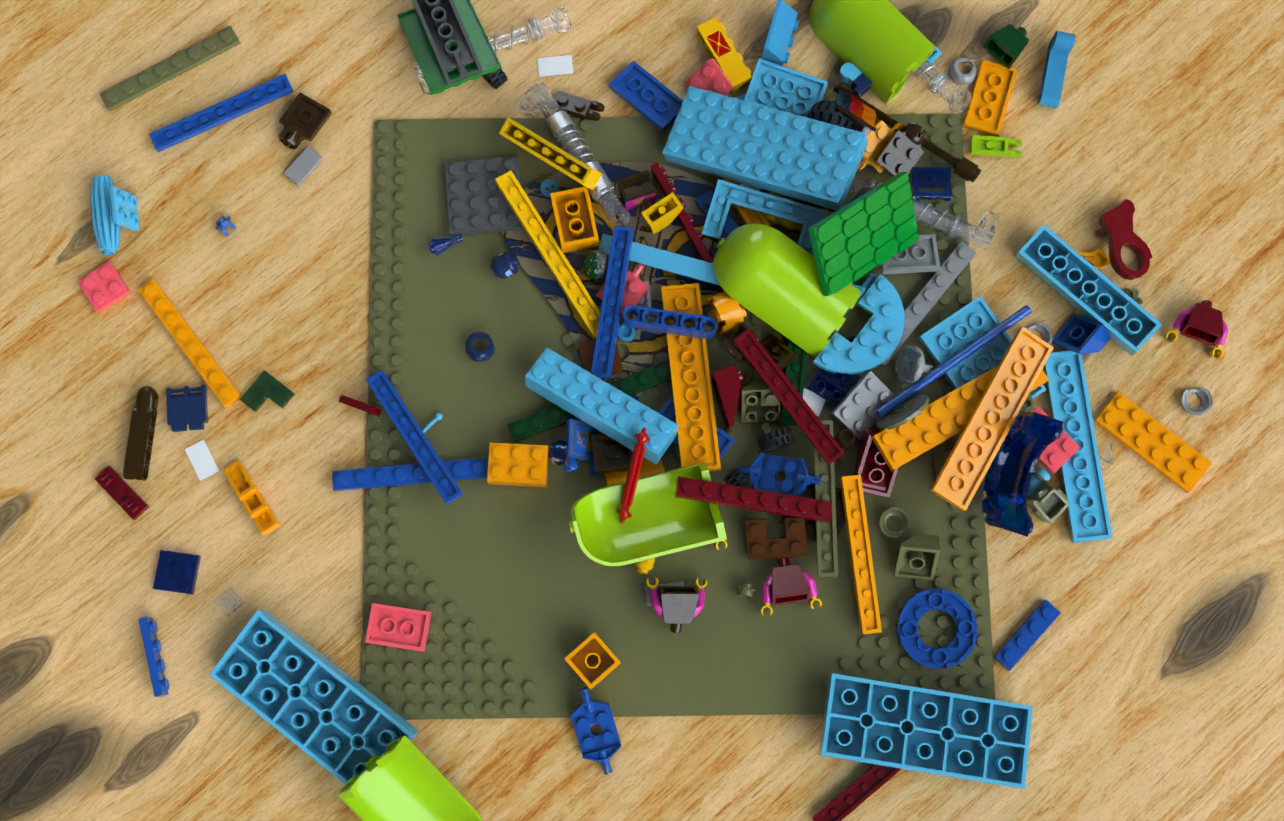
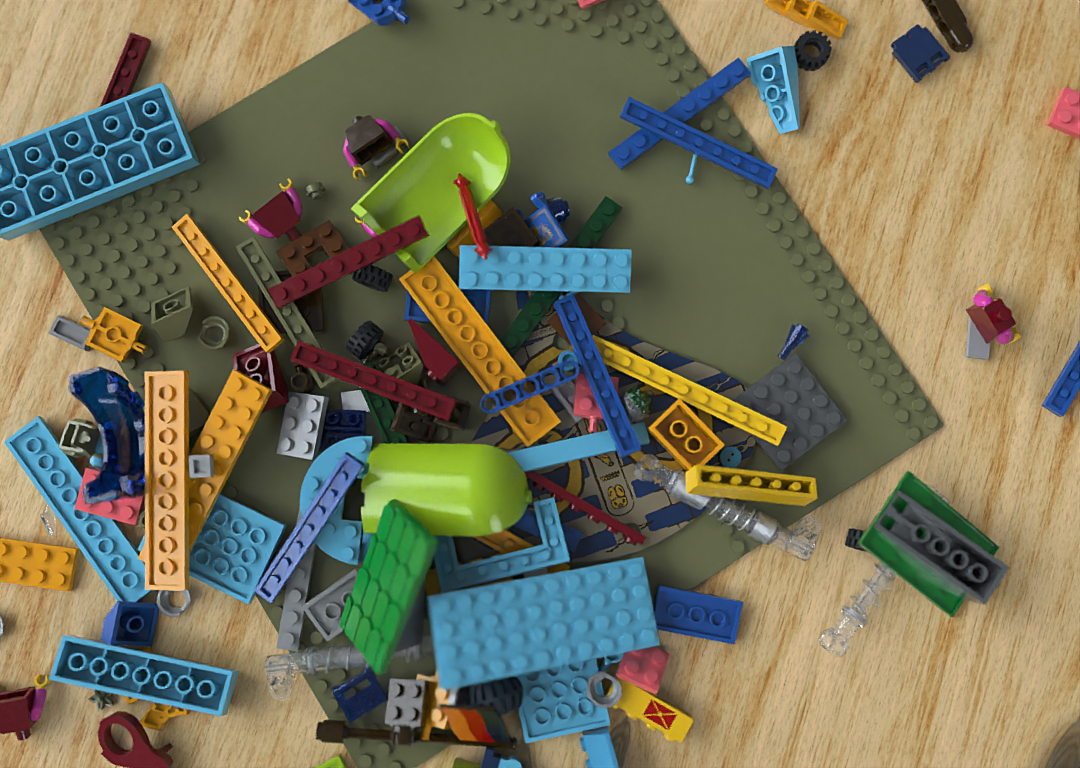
camera: 155 degrees right, 5 degrees up
light orange plate [138,279,241,407] -> none
white sticker [185,439,219,481] -> none
blue plate [215,216,236,236] -> none
clear green tile [240,370,295,412] -> none
dark brown plate [278,92,332,150] -> none
dark red tile [338,395,382,417] -> none
dark blue piece [465,332,495,362] -> none
light orange brick [487,443,550,488] -> none
dark blue head [490,251,520,279] -> none
white sticker [537,55,573,77] -> none
dark brown hinge [551,91,605,121] -> none
light orange brick [564,632,621,690] -> none
dark brown piece [617,170,657,211] -> none
yellow slope [641,192,683,235] -> none
light orange brick [706,291,747,334] -> none
blue plate [737,453,822,497] -> none
blue piece [875,305,1032,418] -> none
olive piece [876,393,929,430] -> none
light grey tile [895,345,933,384] -> none
blue plate [897,589,978,669] -> none
blue plate [993,599,1061,671] -> none
none -> light grey tile [48,315,90,351]
none -> light orange plate [80,307,148,363]
none -> light grey plate [189,454,214,478]
none -> plate [254,452,365,603]
none -> light grey piece [586,672,622,708]
none -> medium azure wedge [746,46,800,134]
none -> black tyre [794,30,832,71]
none -> dark red torso [966,283,1022,344]

